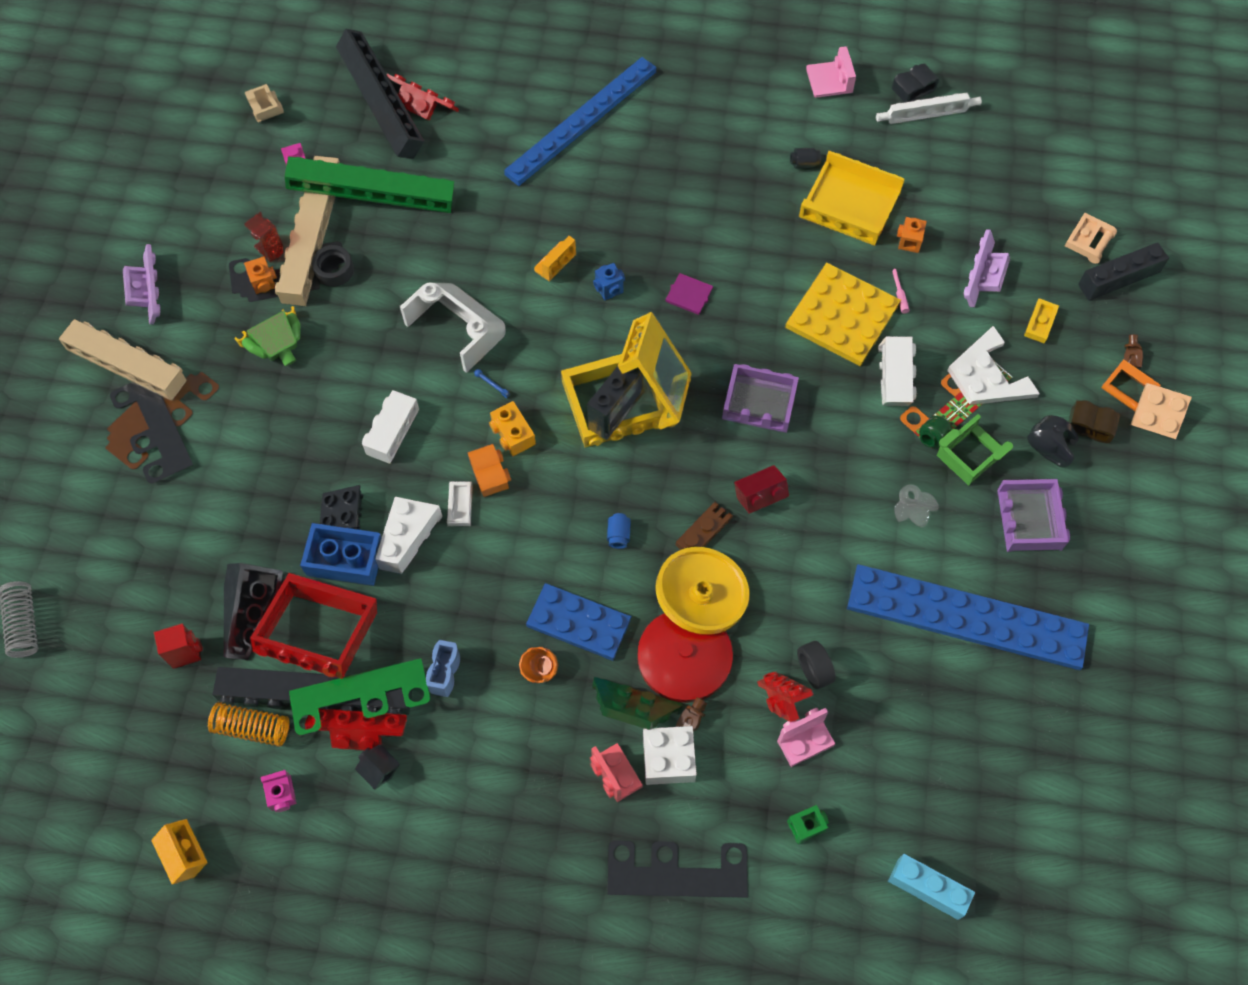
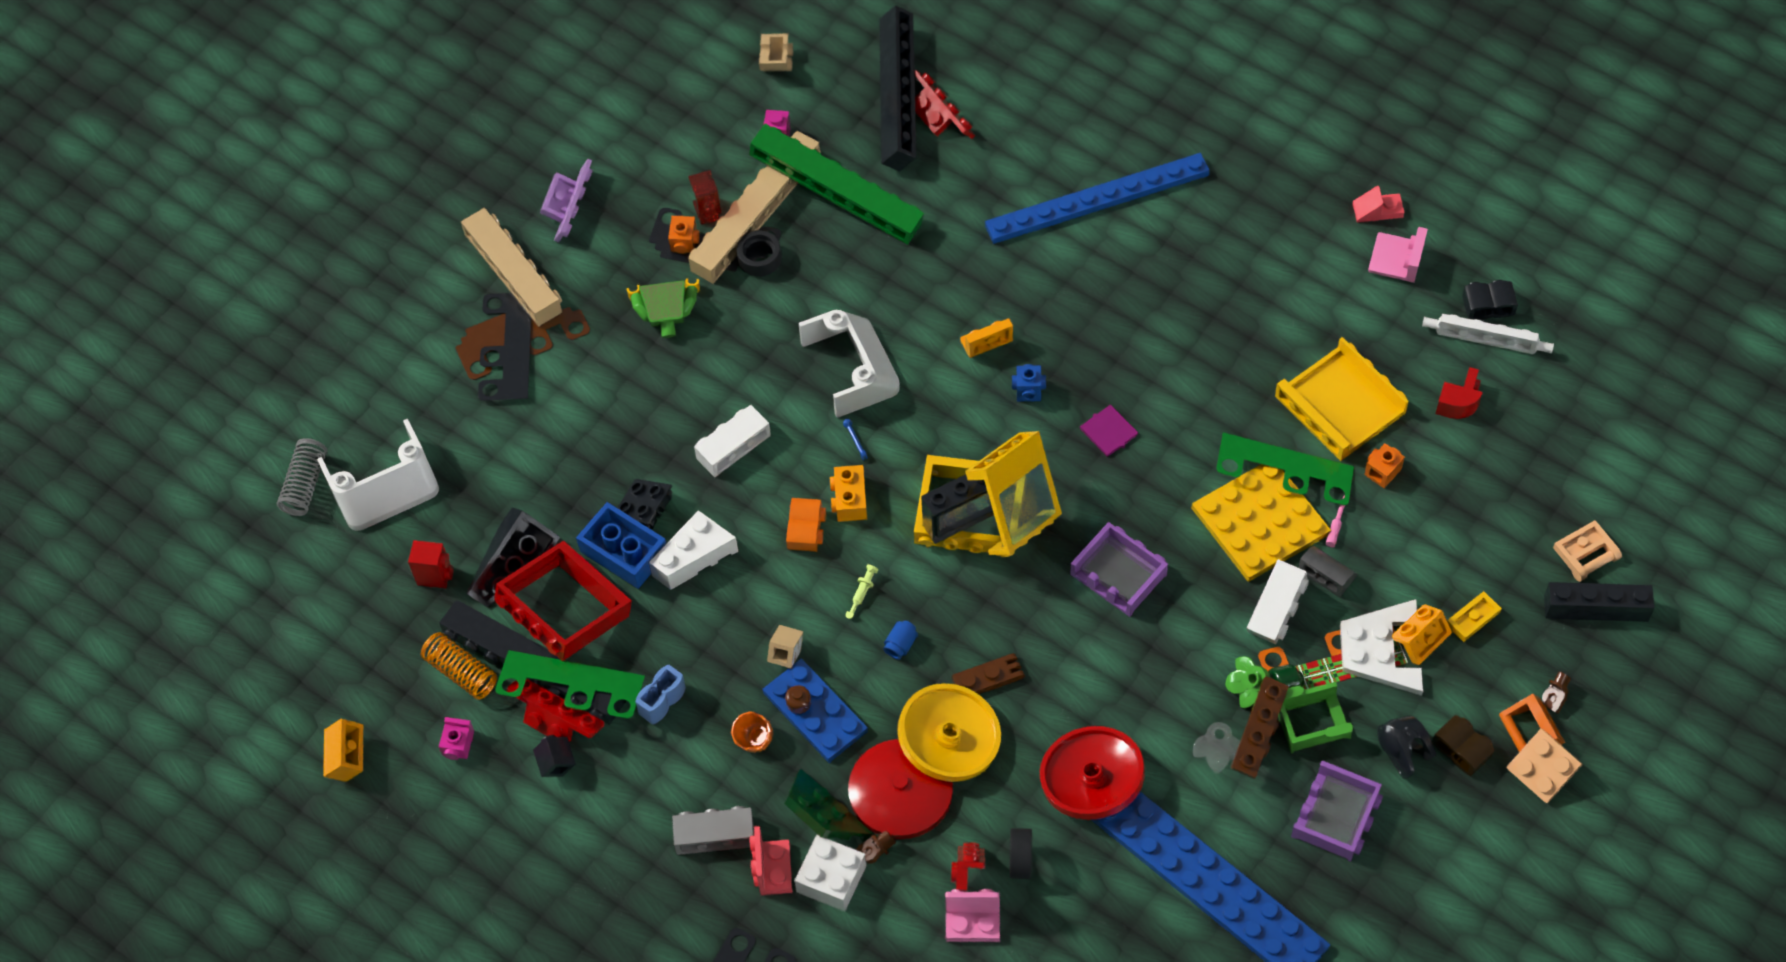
camera: 30 degrees right, 5 degrees down
white tile [447,482,473,526] -> none
dark red brick [734,465,789,514] -> none
black brick [790,148,821,169] -> none
lavender bracket [964,230,1010,307] -> none
none -> white windscreen [317,419,439,531]
none -> light grey brick [672,806,754,855]
none -> tan brick [767,625,803,668]
none -> reddish brown piece [785,685,811,714]
none -> yellowish green piece [846,564,878,619]
none -> red dish [1040,726,1145,820]
none -> green piece [1216,432,1354,505]
none -> bright green plate [1225,656,1270,708]
none -> reddish brown bracket [1231,676,1289,779]
none -> flat silver brick [1299,546,1357,597]
none -> coral slope [1353,186,1404,223]
none -> light orange bracket [1392,604,1452,665]
none -> red brick [1435,367,1483,419]

